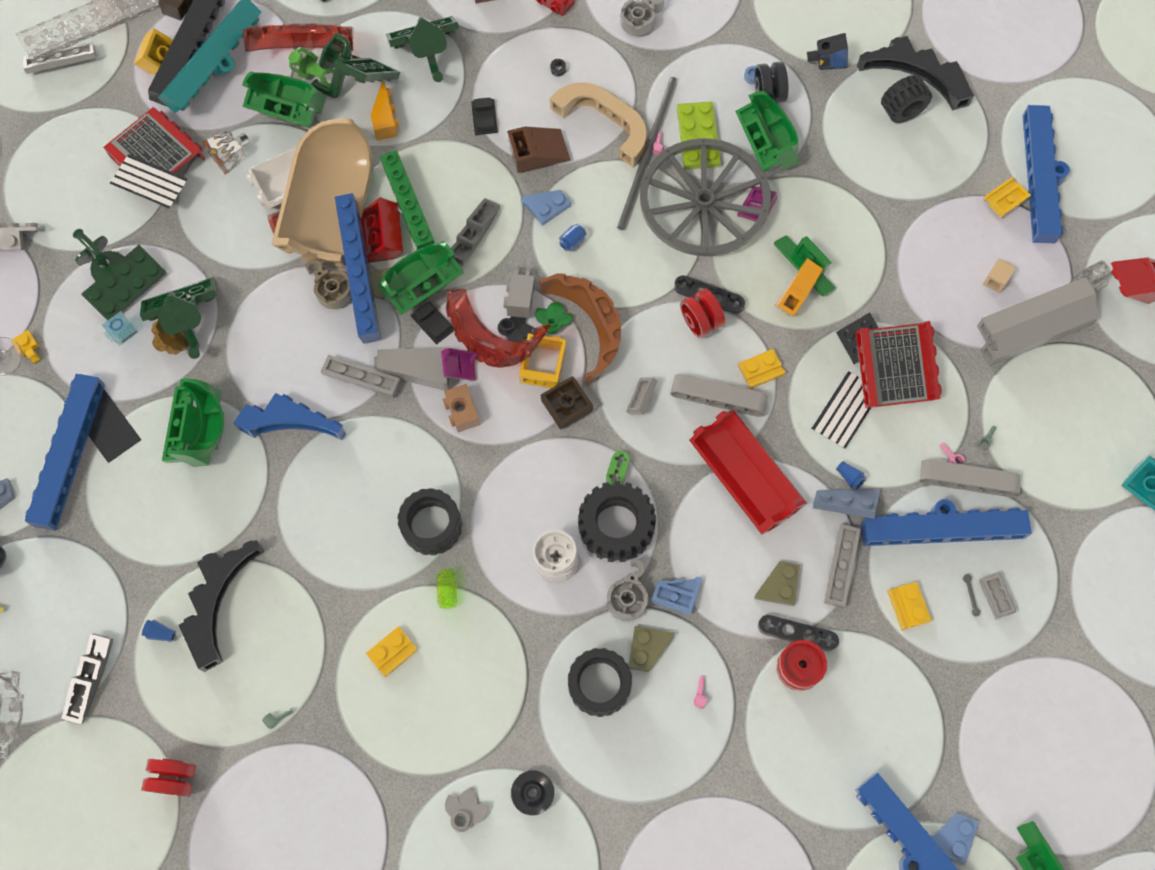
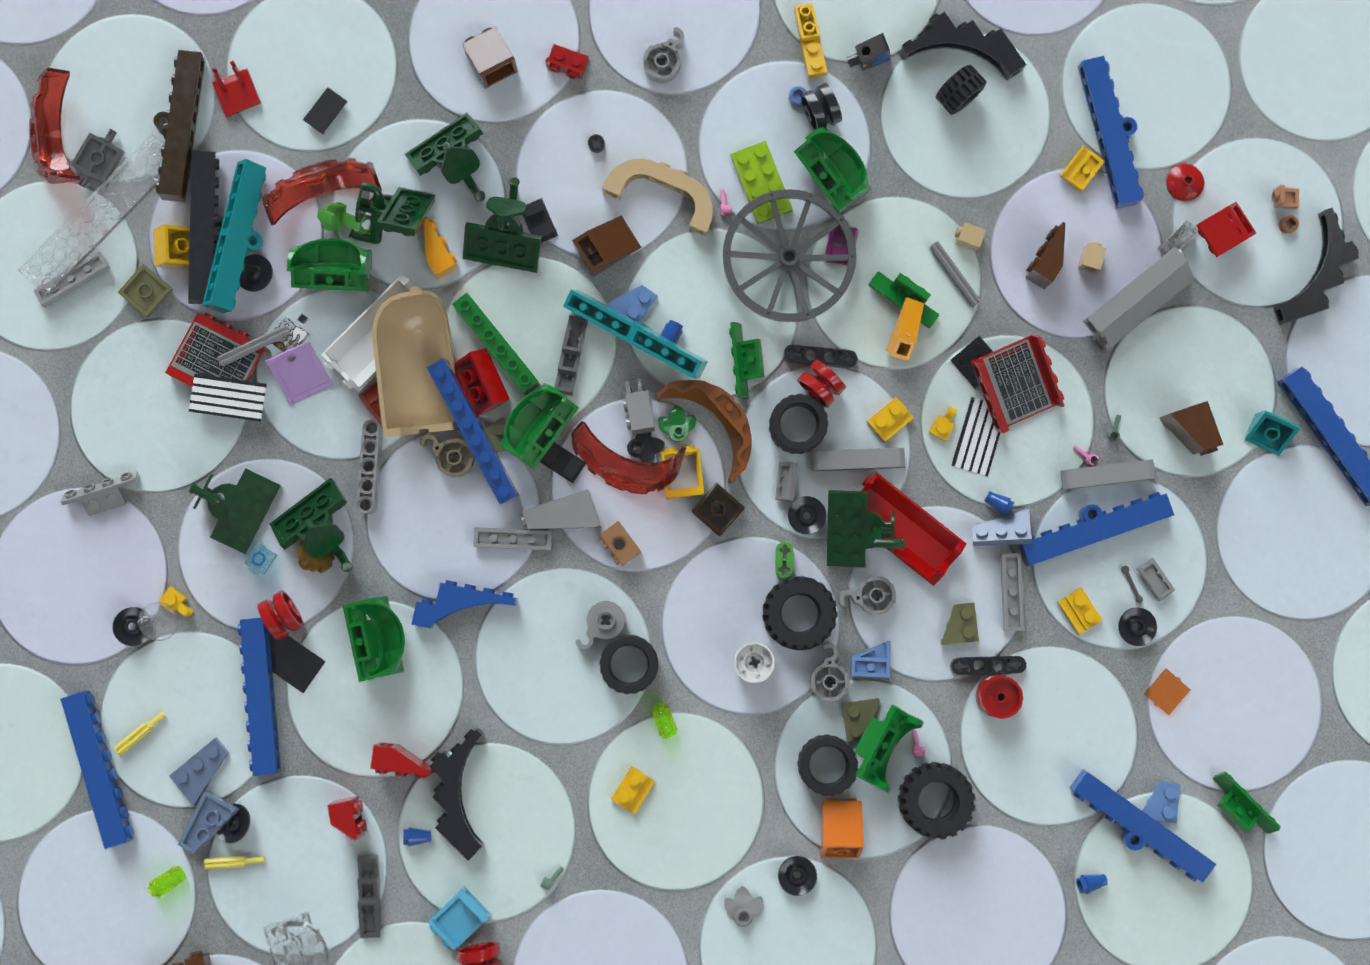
camera: 25 degrees left, 15 degrees up
magenta piece [441,348,478,381] -> none
dark grey piece [617,77,677,230] -> none
none -> olive plate [118,264,174,318]
none -> light grey axle [217,325,291,366]
none -> black dish [239,254,273,292]
none -> red wheel [257,590,304,641]
none -> lavender container [265,341,334,405]
none -> red slope [327,796,367,840]
none -> light grey beam [356,419,383,514]
none -> red slope [370,742,434,779]
none -> medium azure panel [428,886,491,951]
none -> dark green plate [462,177,542,273]
none -> teal hinge [563,289,708,379]
none -> light grey piece [575,601,625,649]
none -> green bracket [729,322,764,399]
none -> black tyre [769,394,828,454]
none -> black dish [788,496,826,535]
none -> yellow slope [794,3,828,79]
none -> orange slope [820,798,864,858]
none -> dark green plate [827,490,905,567]
none -> light grey piece [838,576,896,615]
none -> green piece [854,705,924,793]
none -> black tyre [898,762,976,840]
none -> yellow plate [929,406,957,442]
none -> light grey axle [930,241,980,307]
none -> tan brick [954,222,986,251]
none -> reddish brown slope [1025,222,1066,289]
none -> black dish [1118,607,1157,646]
none -> clear orange piece [1144,668,1191,715]
none -> reddish brown slope [1160,401,1224,456]
none -> red dish [1166,164,1204,201]

